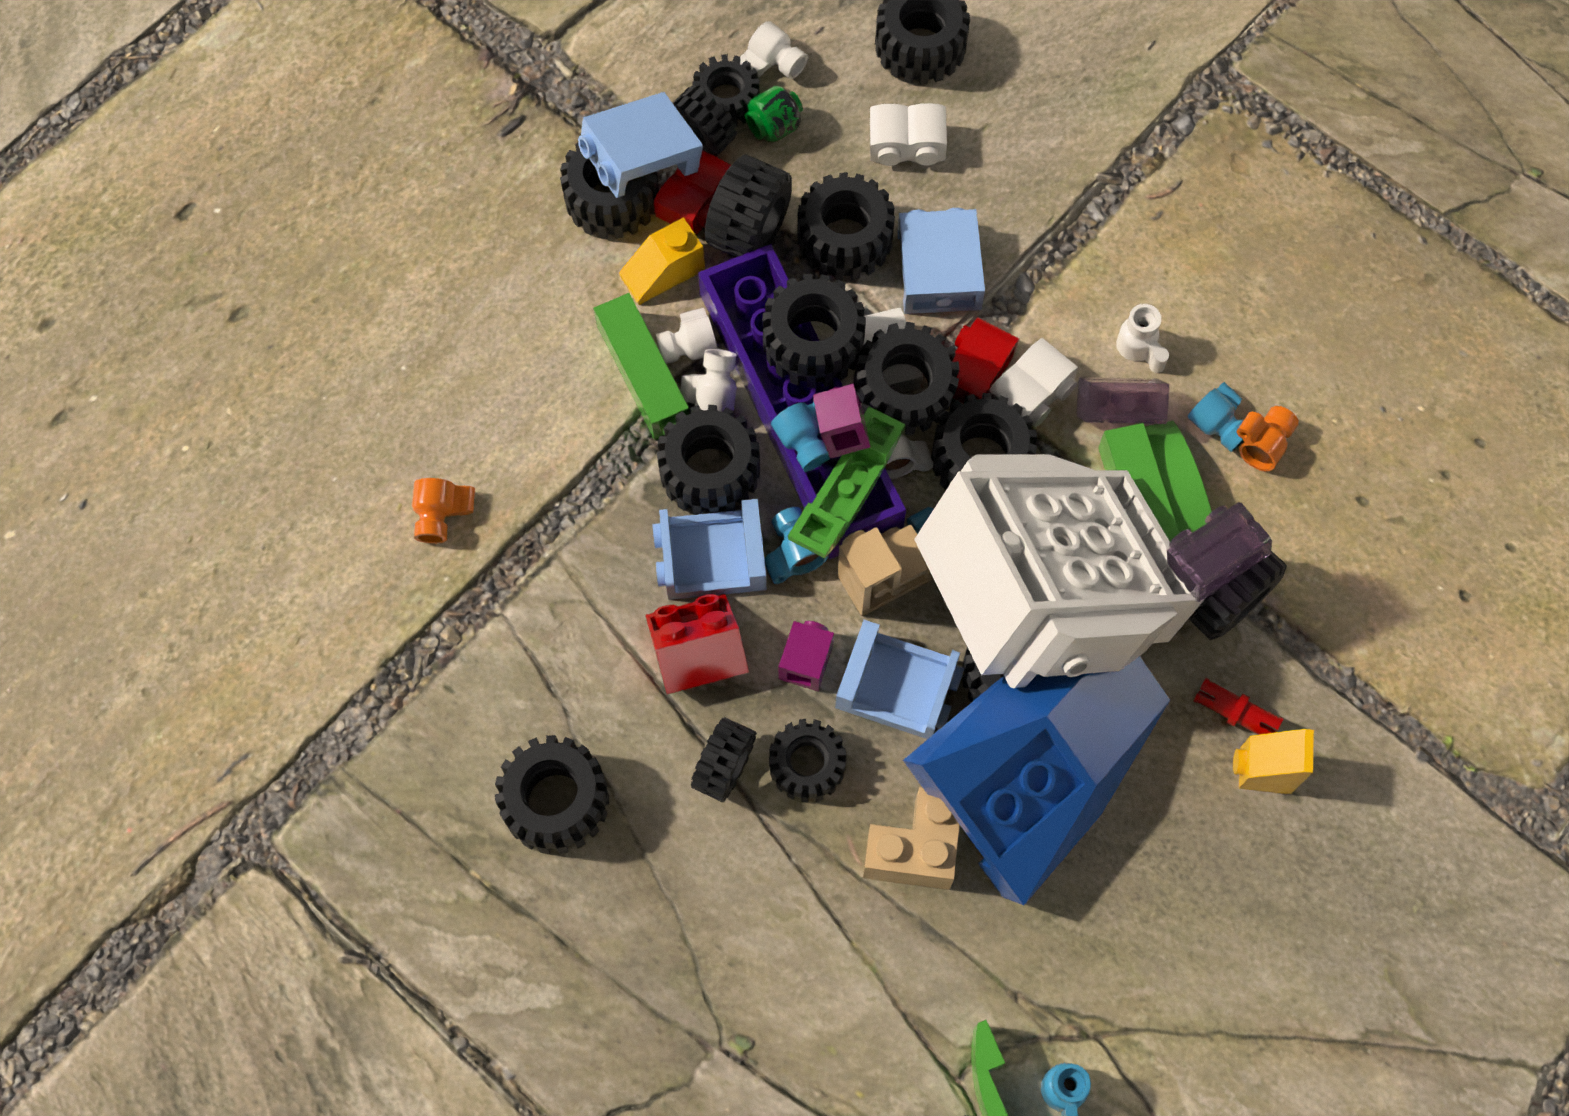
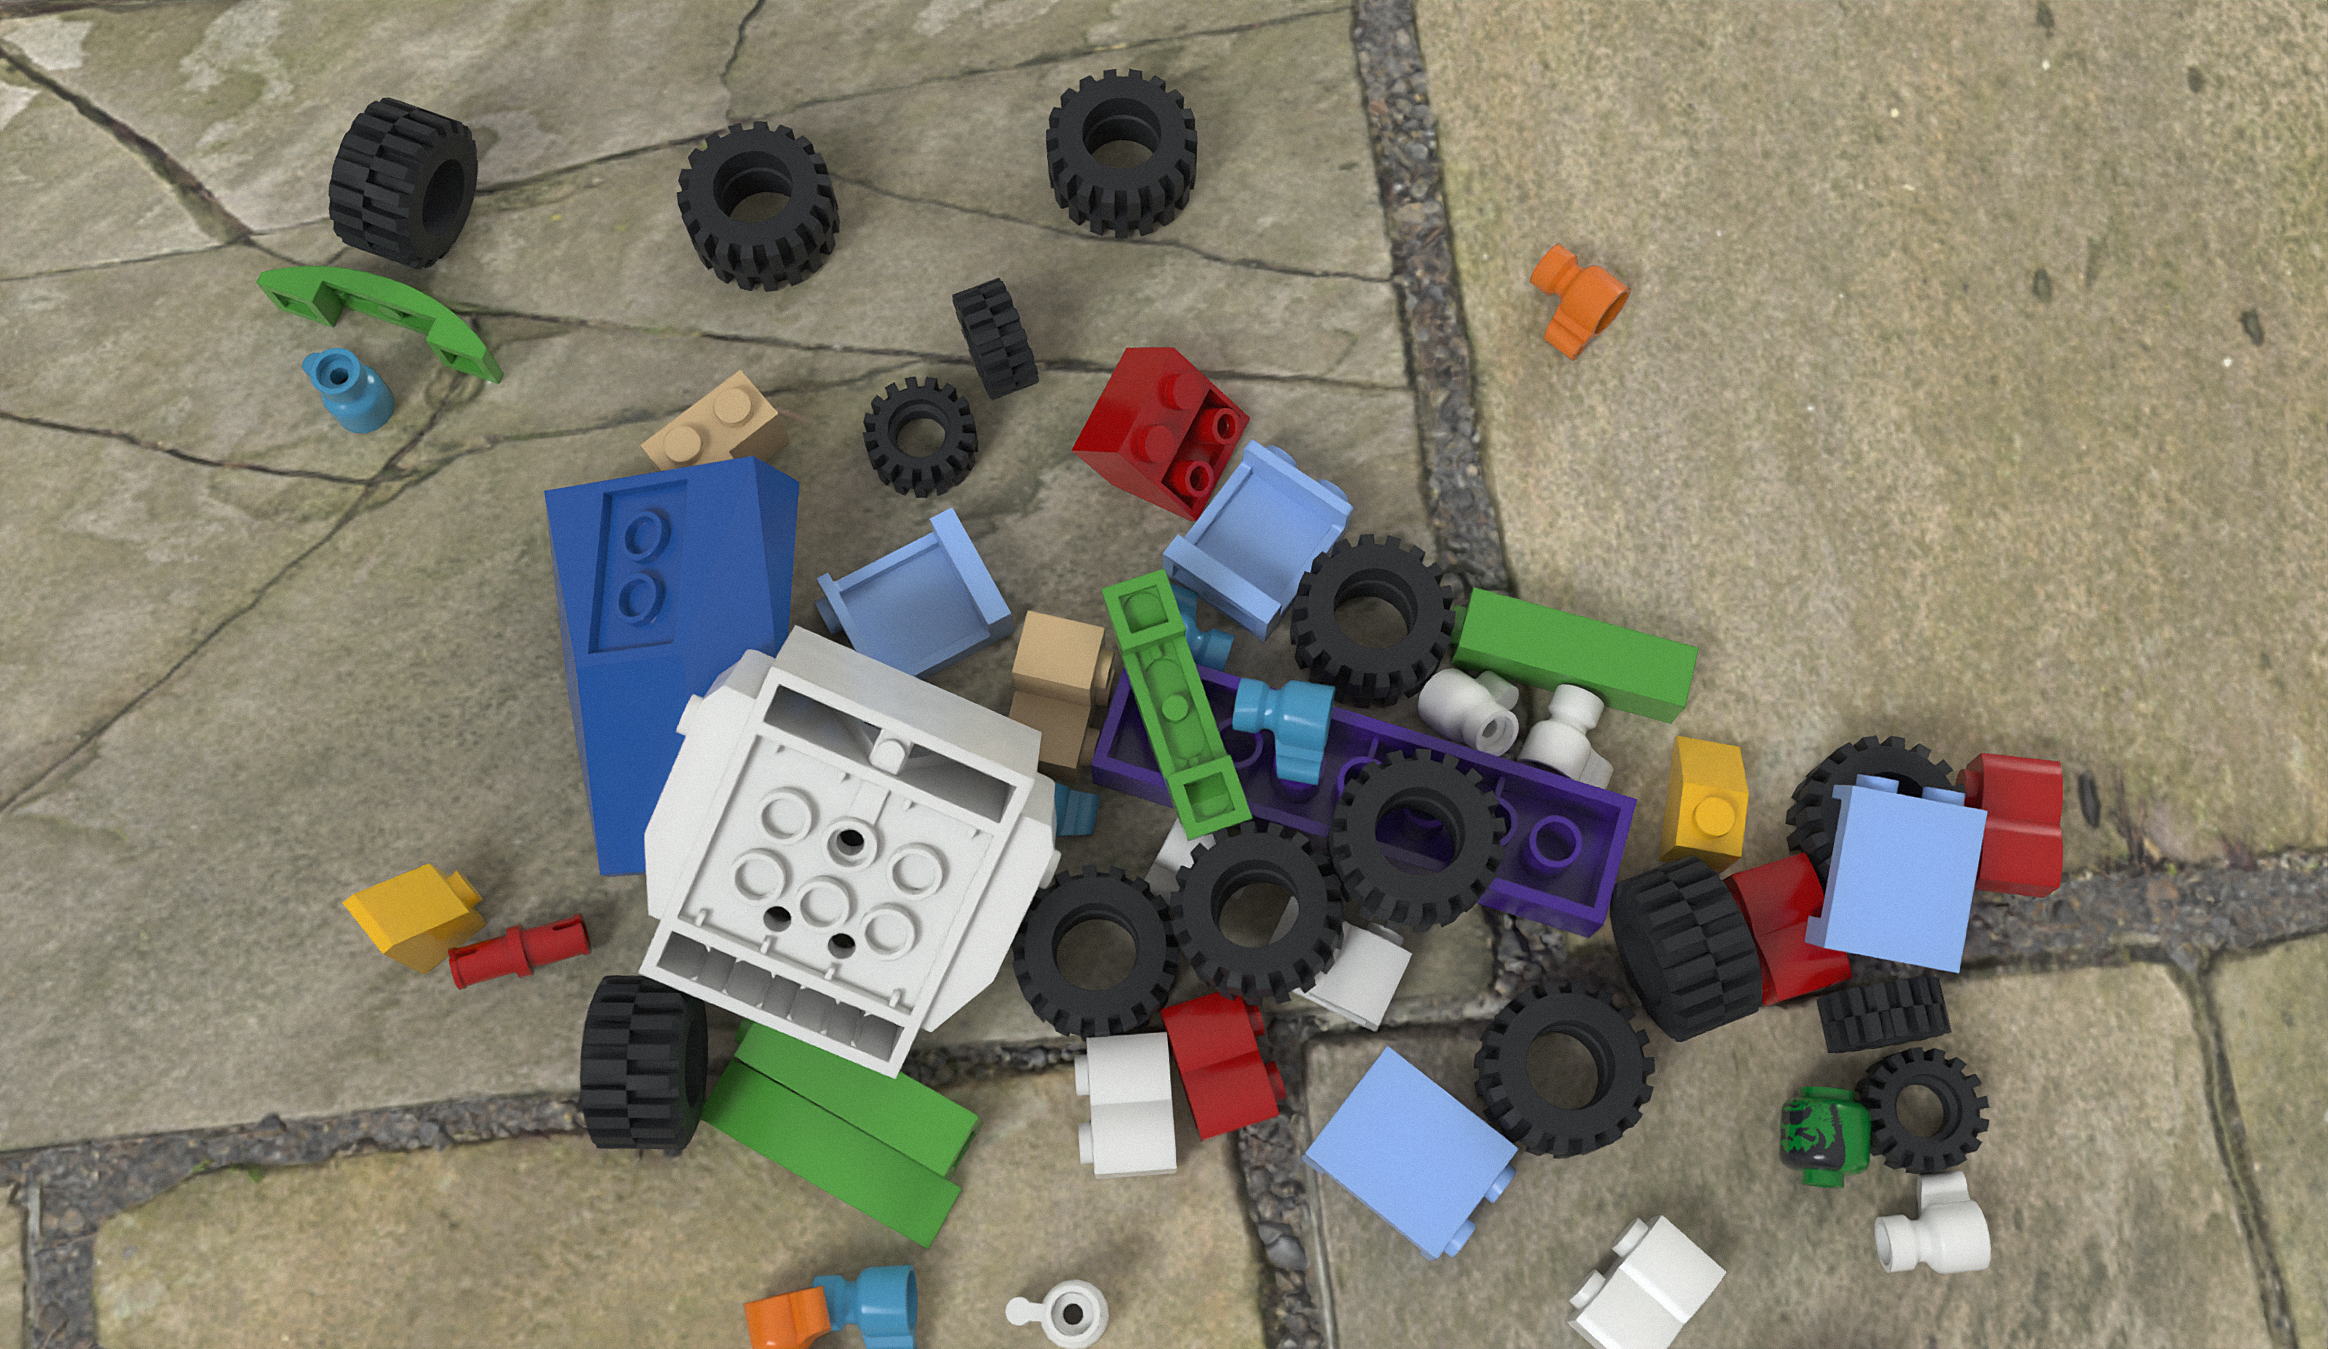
camera: 130 degrees right, 5 degrees up
magenta brick [778,621,834,692] -> none
magenta brick [813,384,871,458] -> none
brick [1076,377,1170,424] -> none
clear purple brick [1167,502,1272,602] -> none
none -> black tyre [677,121,840,292]
none -> red brick [1955,753,2063,898]

